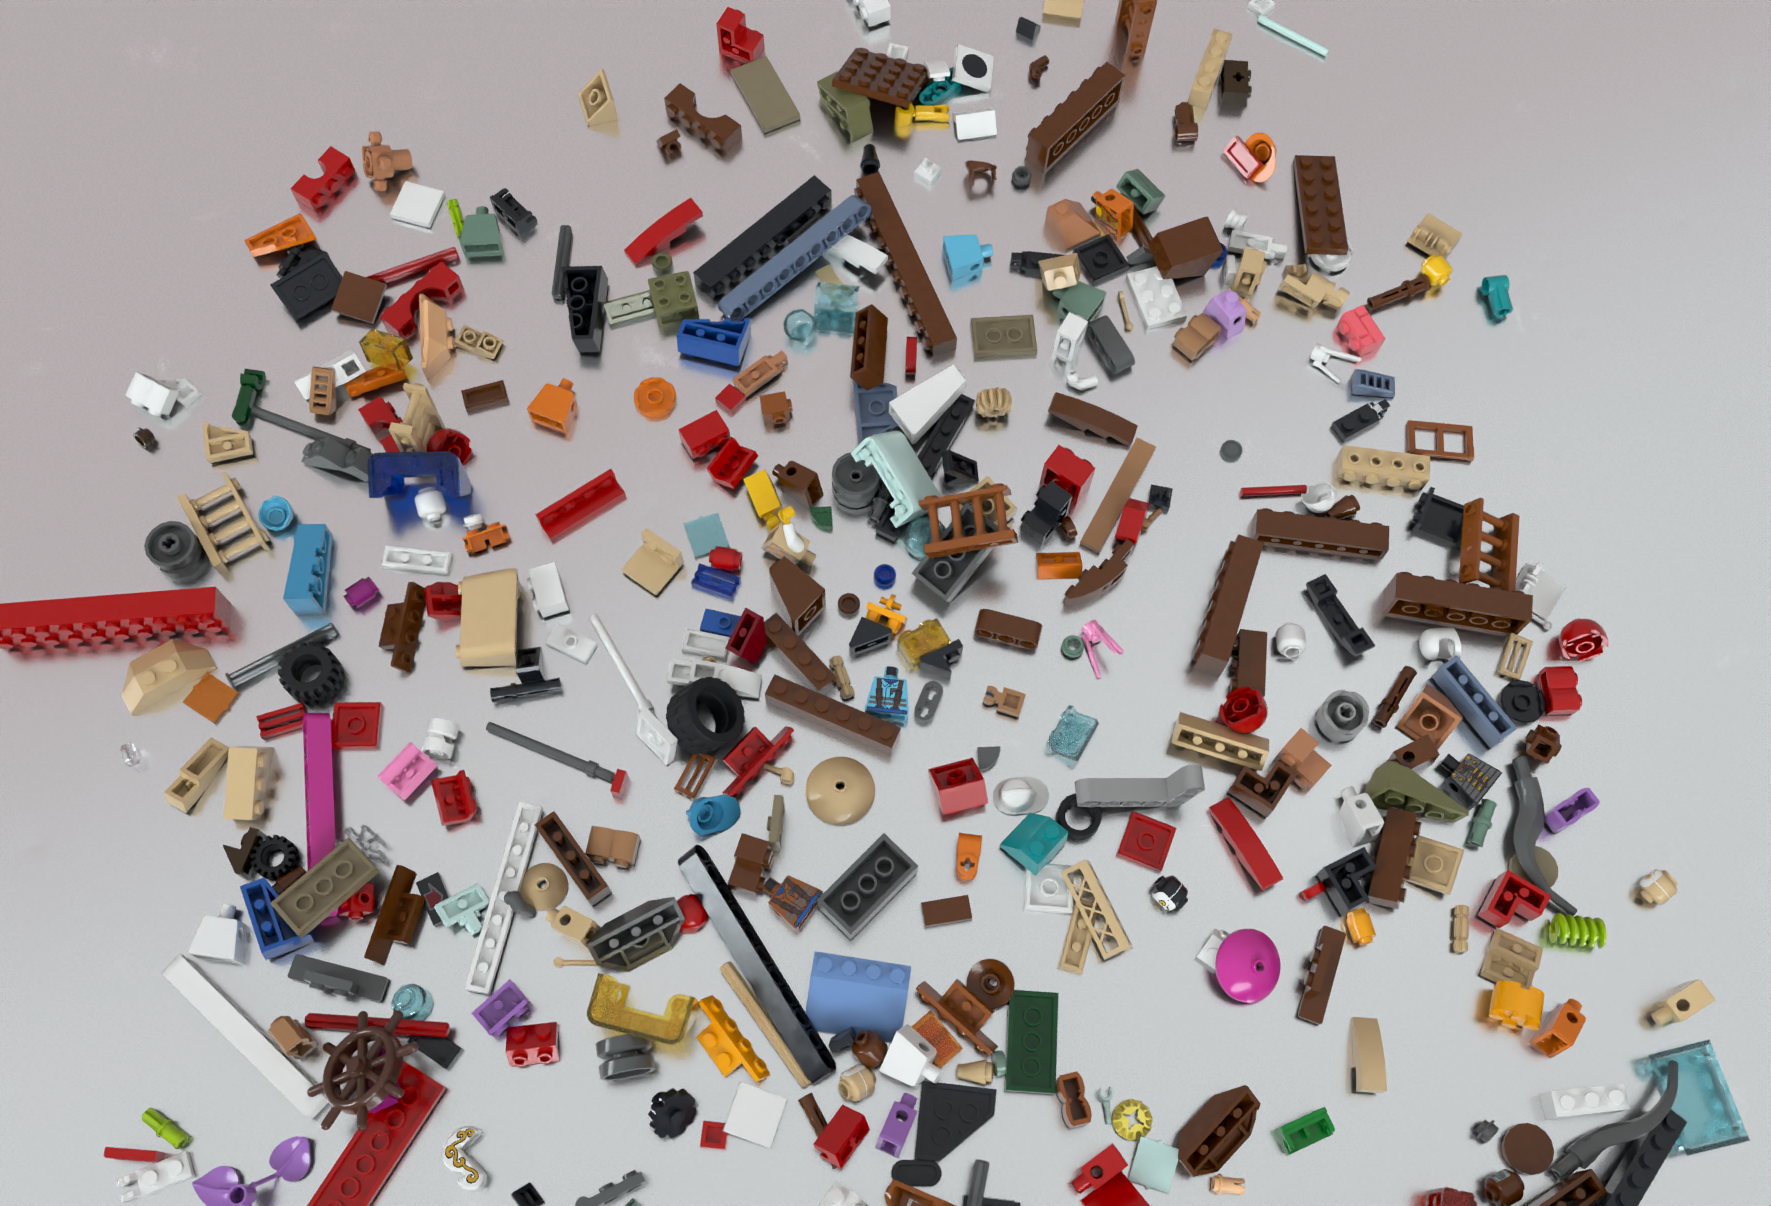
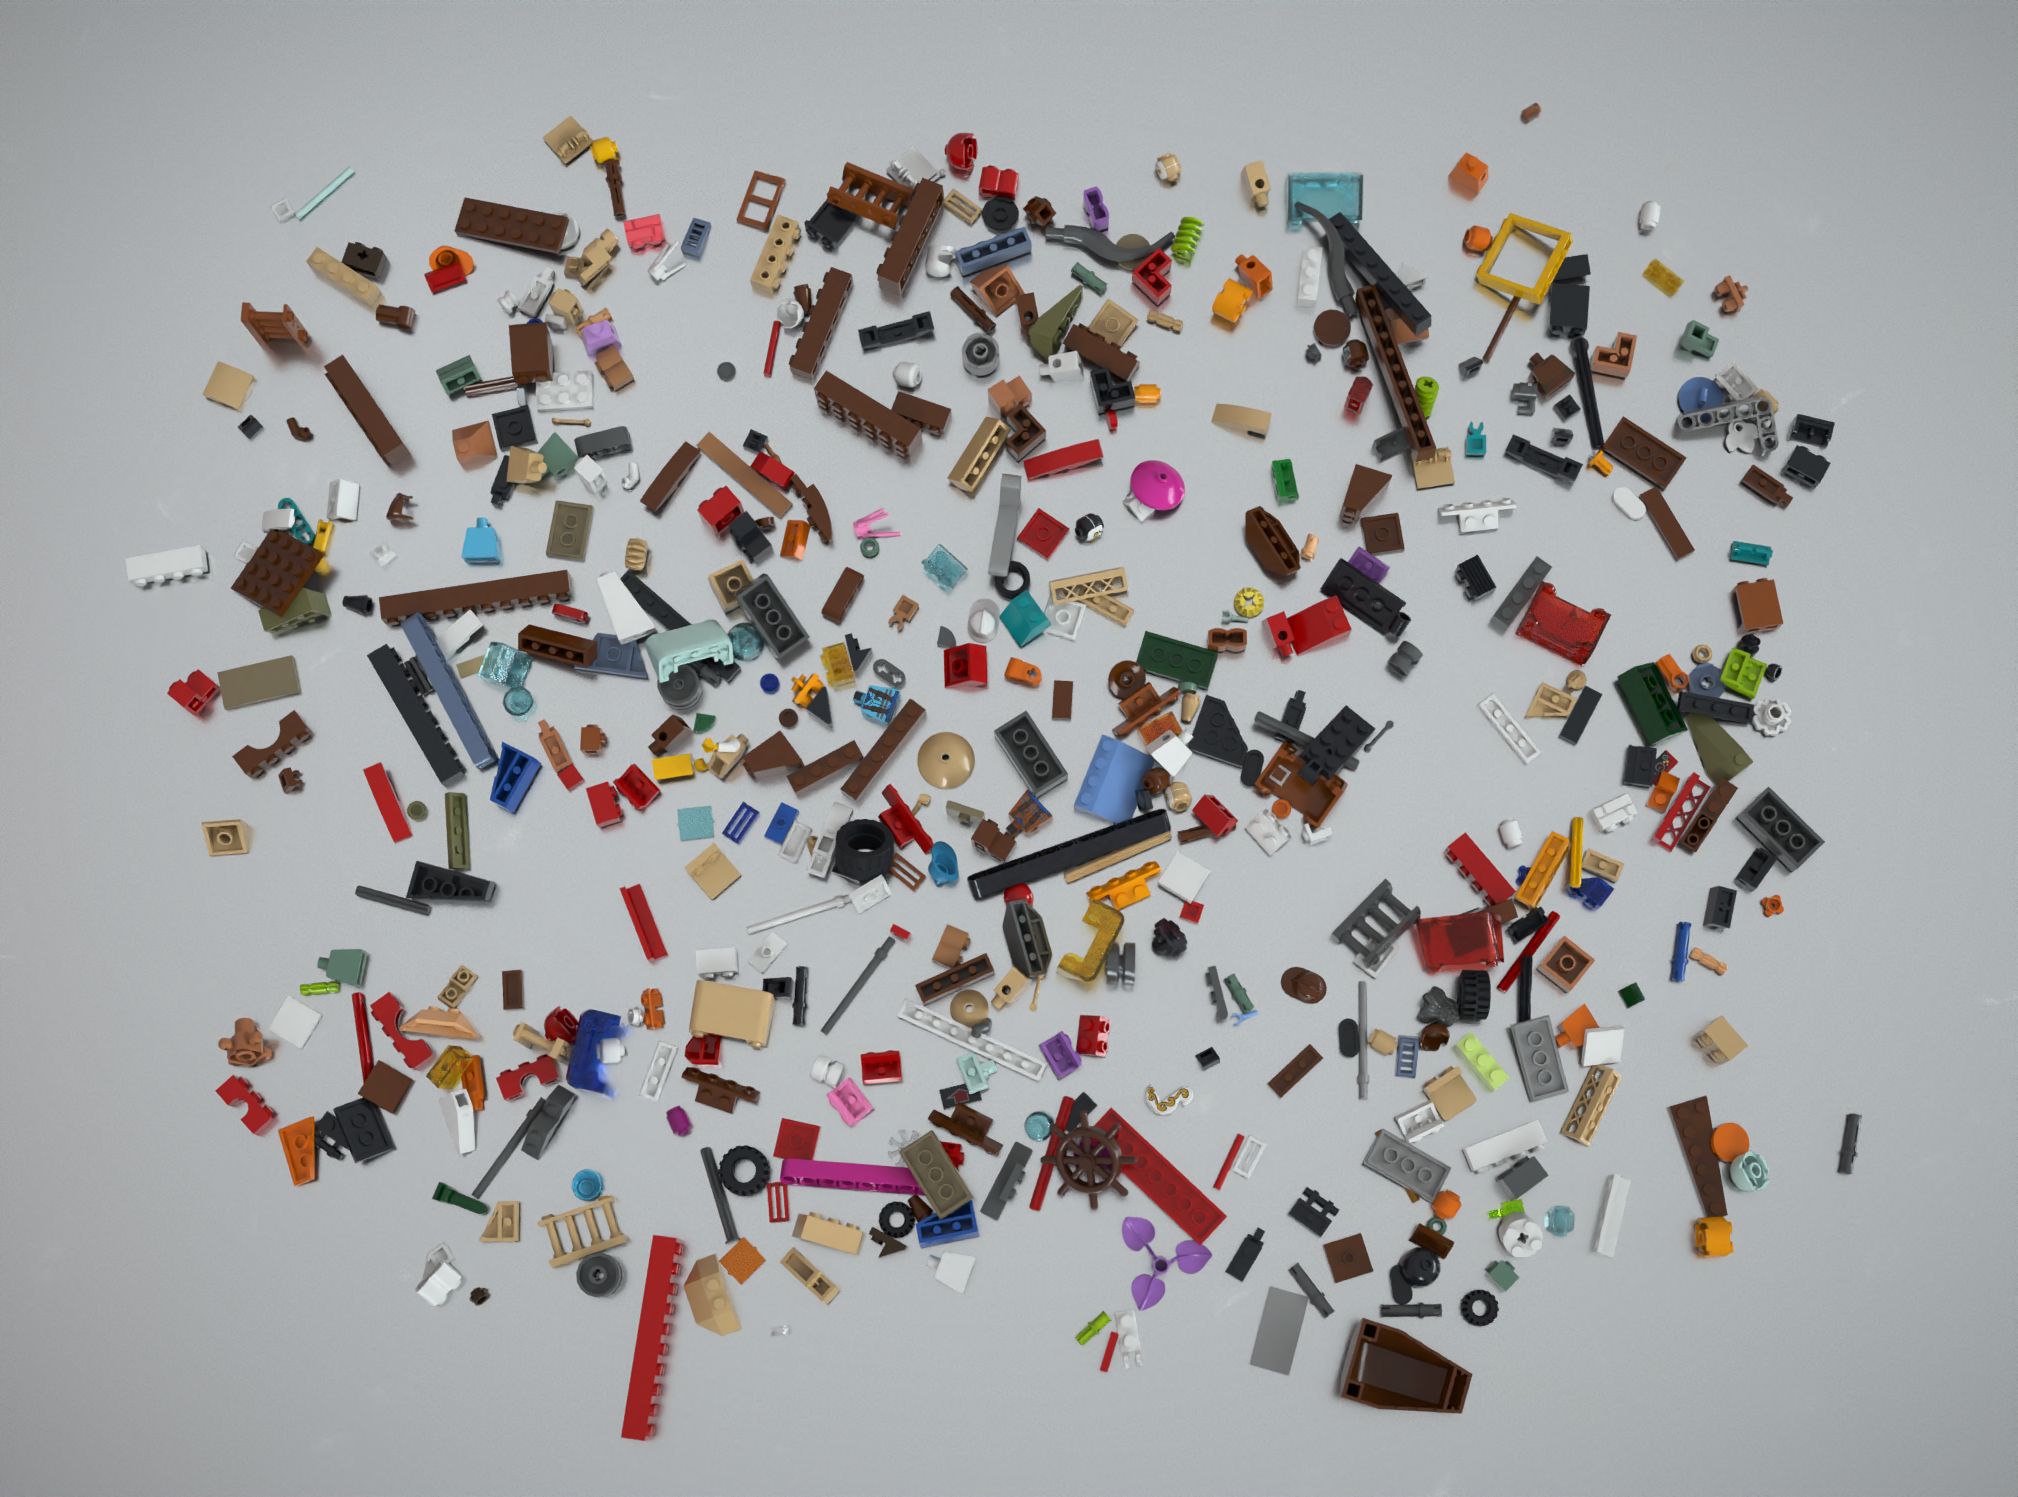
camera: 70 degrees left, 10 degrees up
white beam [162,954,329,1120] -> none
medium nougat brick [268,1016,316,1059] -> none
dark azure wedge [283,524,331,616] -> none
medium nougat slope [309,366,336,415] -> none
black hinge [490,188,537,234] -> none
orange torso [527,378,577,433] -> none
orange tile [634,377,677,418] -> none
olive bracket [648,271,700,327] -> none
red brick [709,546,743,571] -> none
dark red slope [725,607,767,663] -> none
tan axle [829,656,855,699] -> none
medium lavender torso [875,1093,917,1158] -> none
dark orange fence [918,483,1018,558] -> none
black slope [942,450,979,484] -> none
white tile [952,44,994,93] -> none
dark grey plate [1012,166,1032,185] -> none
orange torso [1091,189,1134,240] -> none
light aqua piece [1128,1136,1179,1193] -> none
red cylinder [1219,687,1268,734] -> none
reddish brown bracket [1298,926,1346,1025] -> none
black hinge [1331,399,1390,442] -> none
torso [1440,753,1502,811] -> none
tan slope [1480,928,1543,990] -> none
teal piece [1482,275,1513,317] -> none

